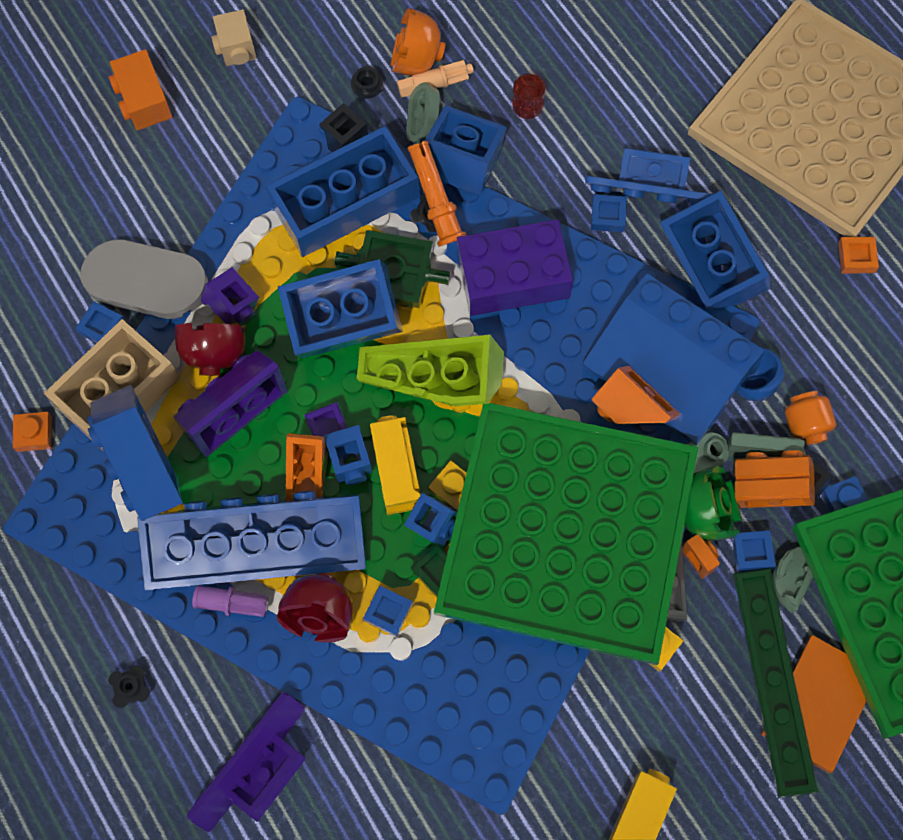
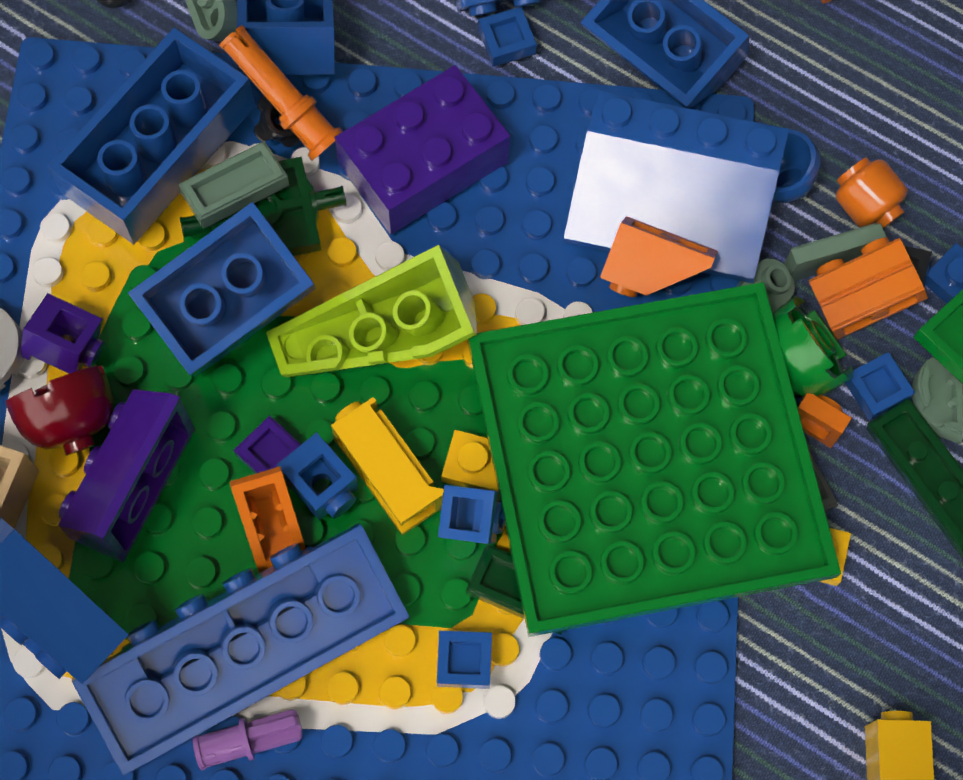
camera: 30 degrees left, 0 degrees up
dark red cylinder [277,573,354,642] -> none
black brick [319,103,368,152] -> none
none -> sand green tile [178,141,289,229]

